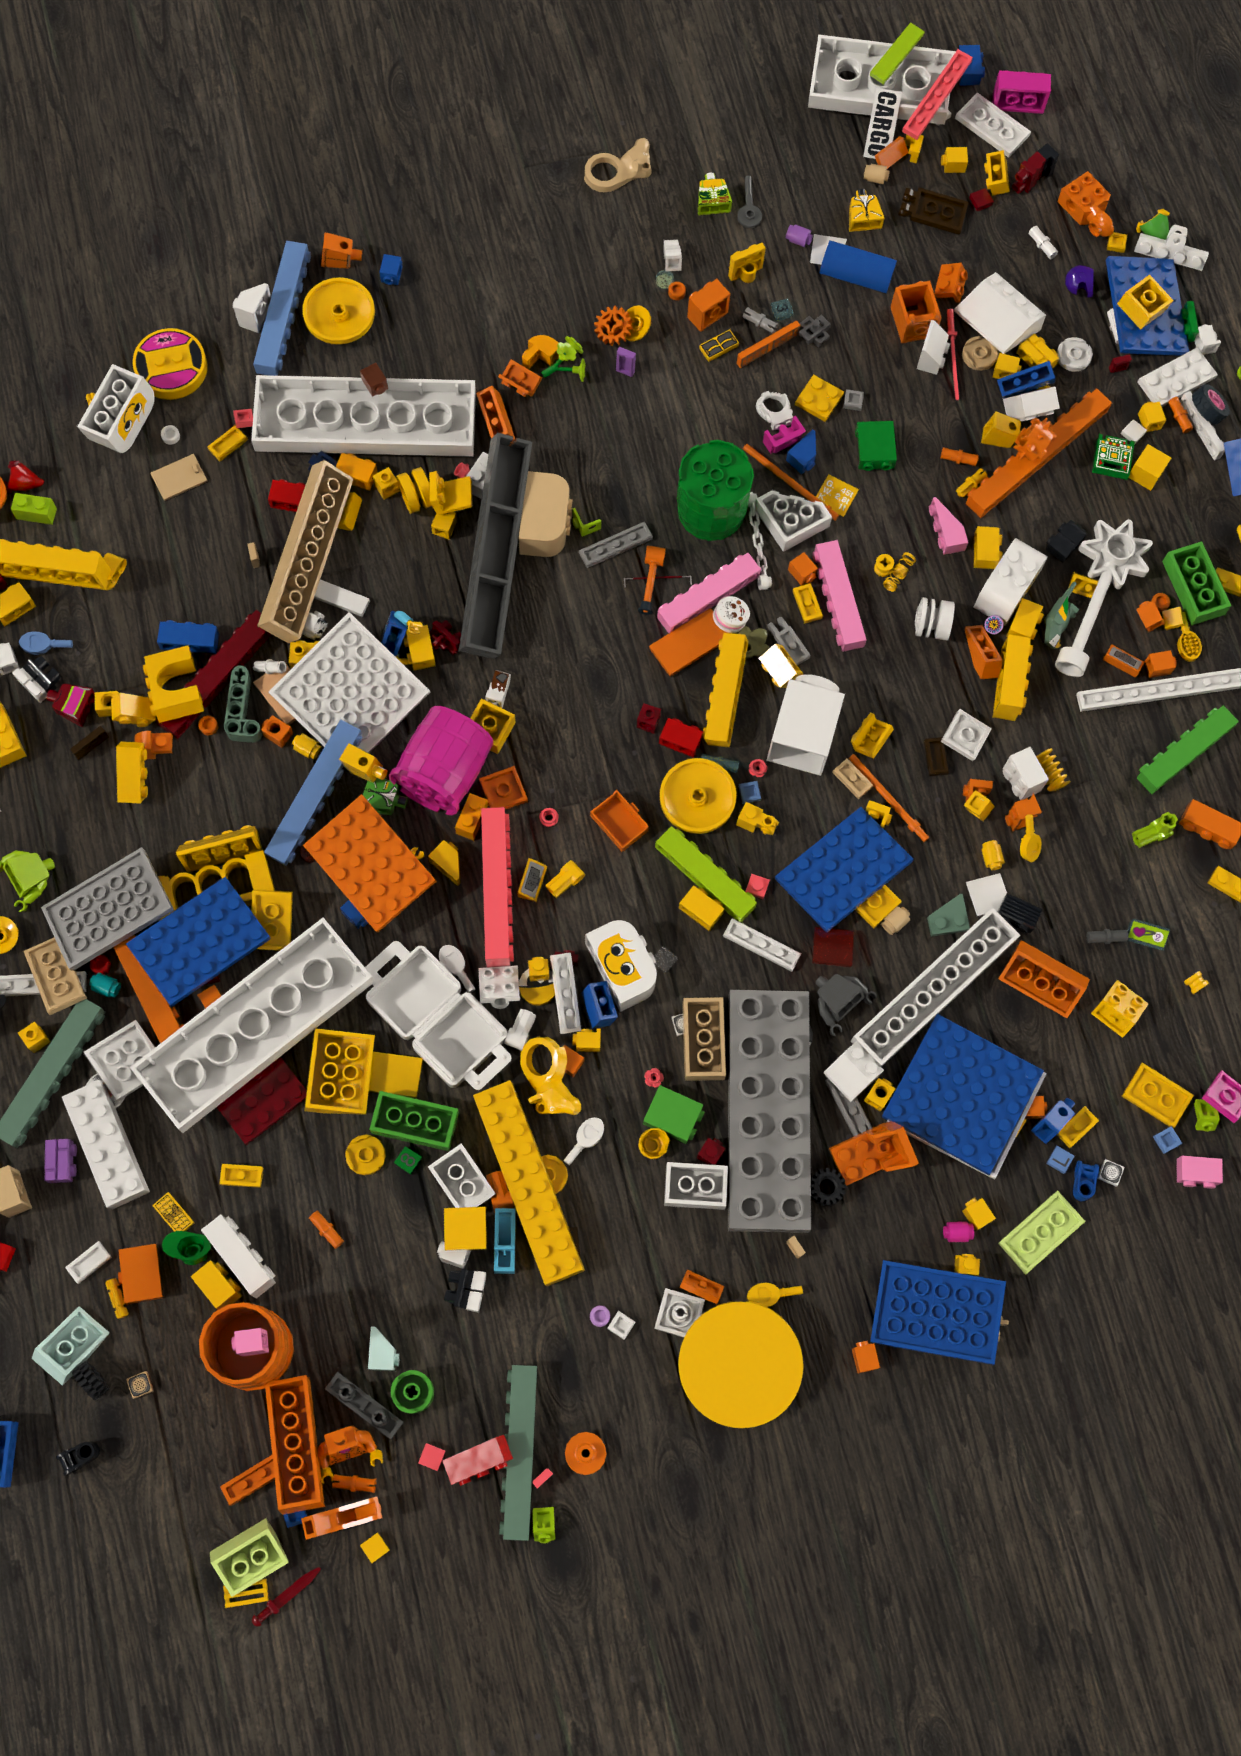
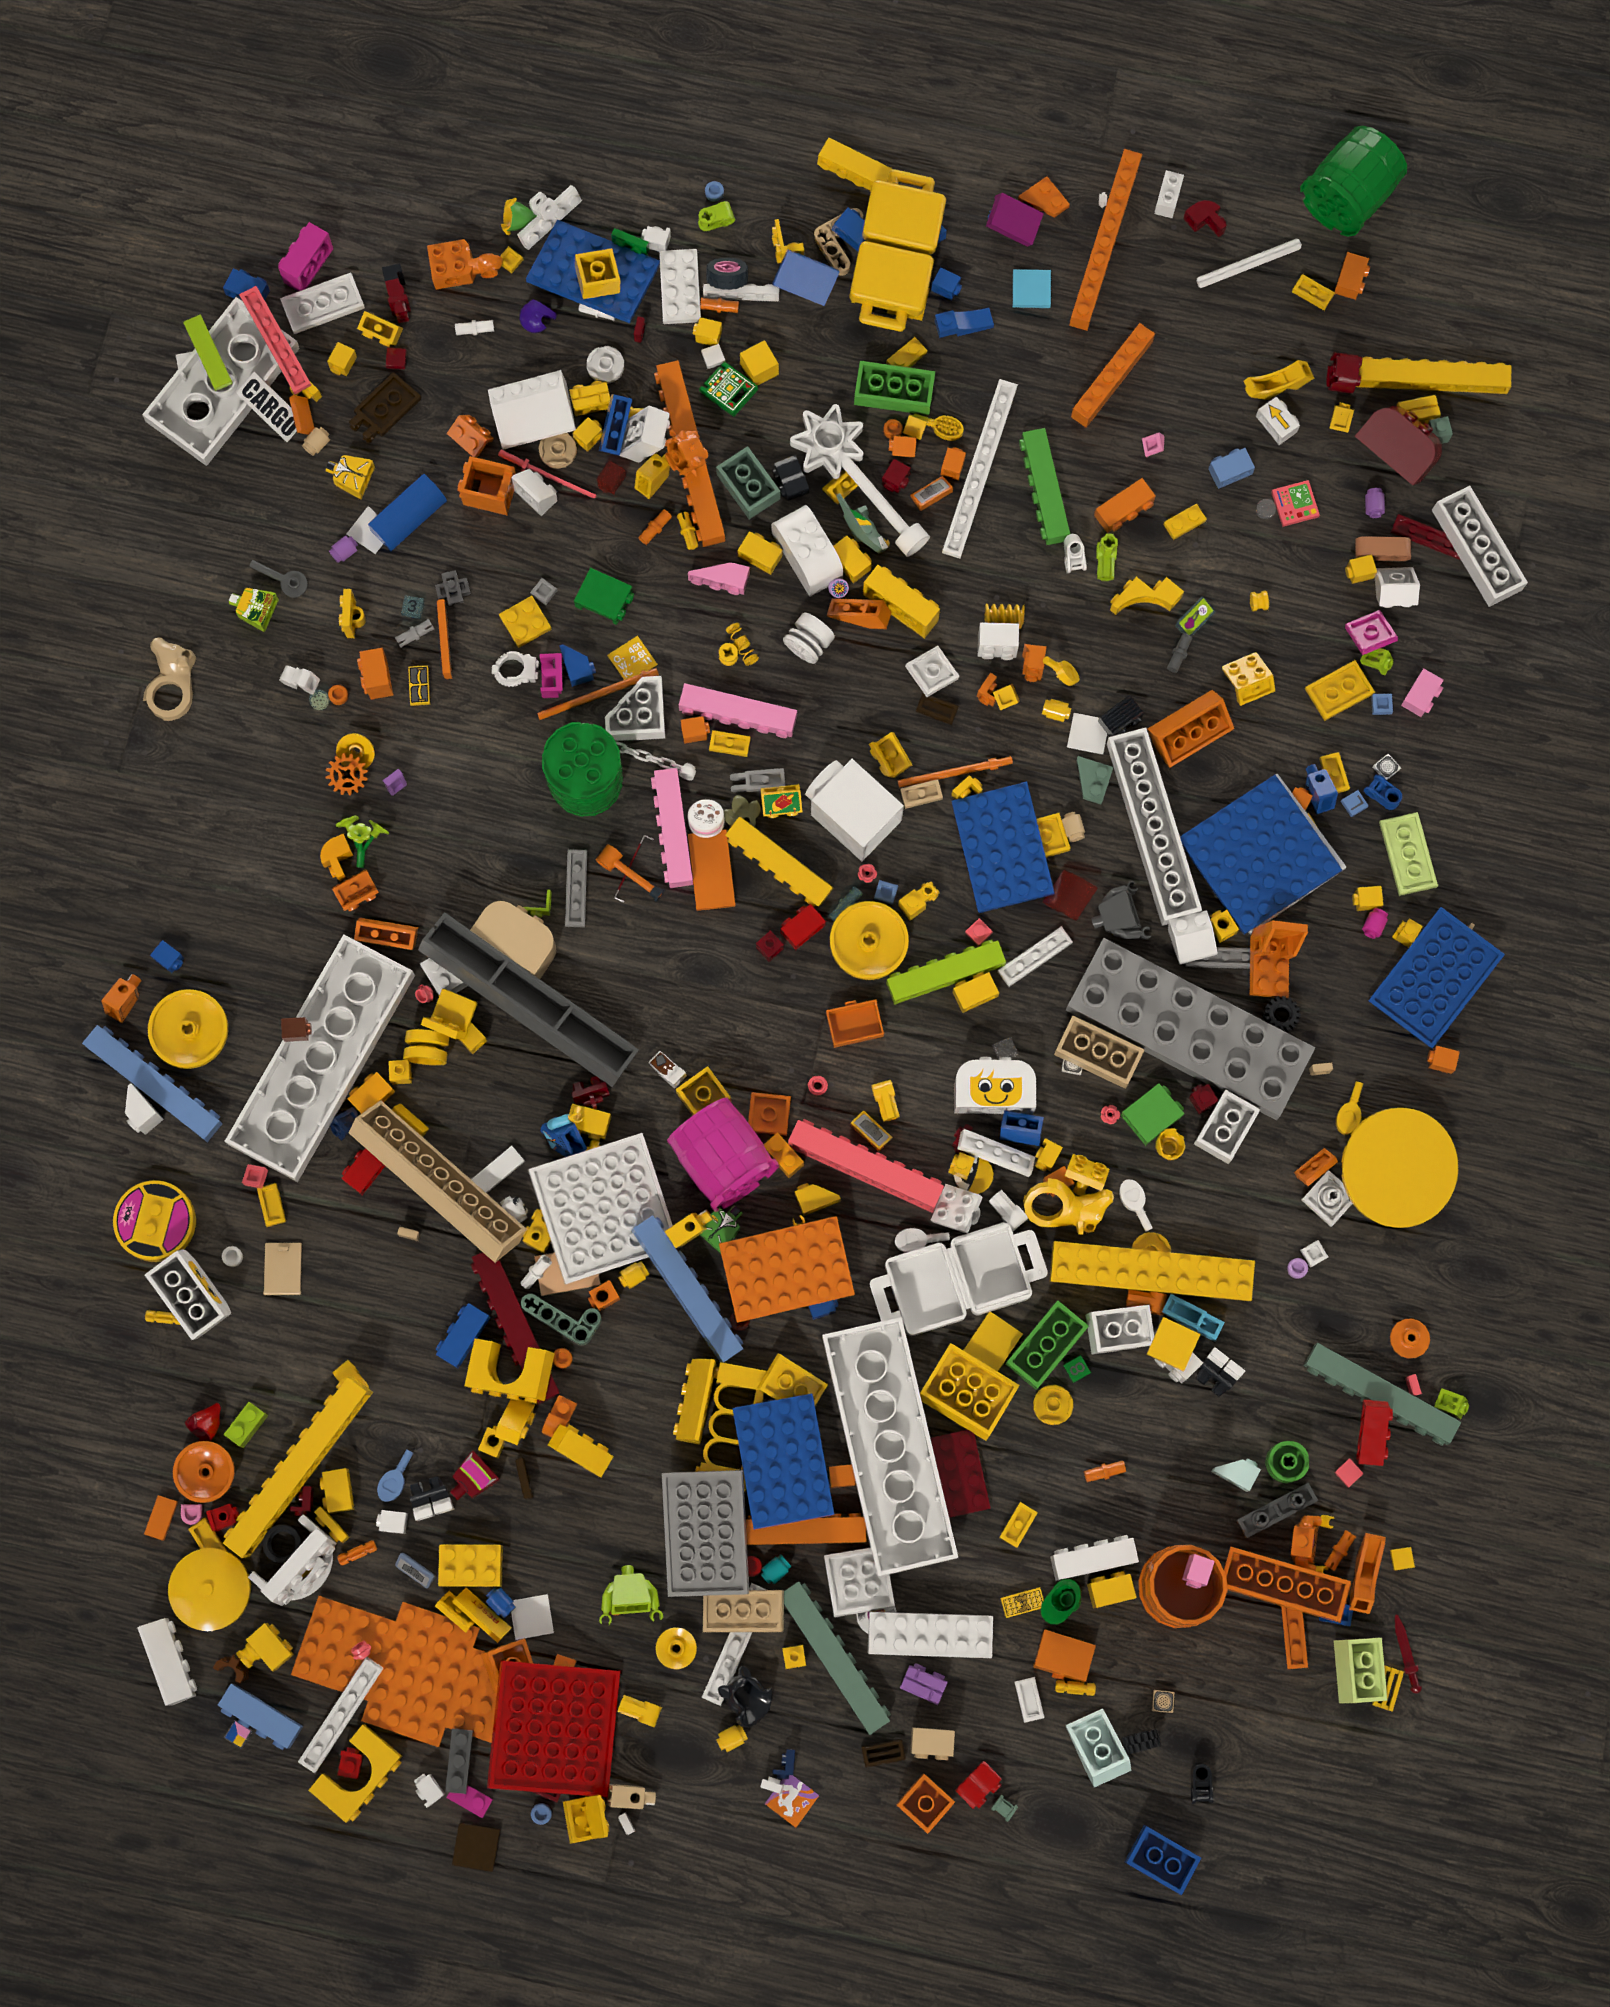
camera: 60 degrees left, 5 degrees up
none -> clear red brick [597,460,626,495]
none -> sand green brick [716,446,780,519]
none -> dark red brick [882,459,910,493]
none -> white piece [1064,534,1087,573]
none -> yellow plate [1065,1154,1110,1196]
none -> yellow arch [1110,576,1184,615]

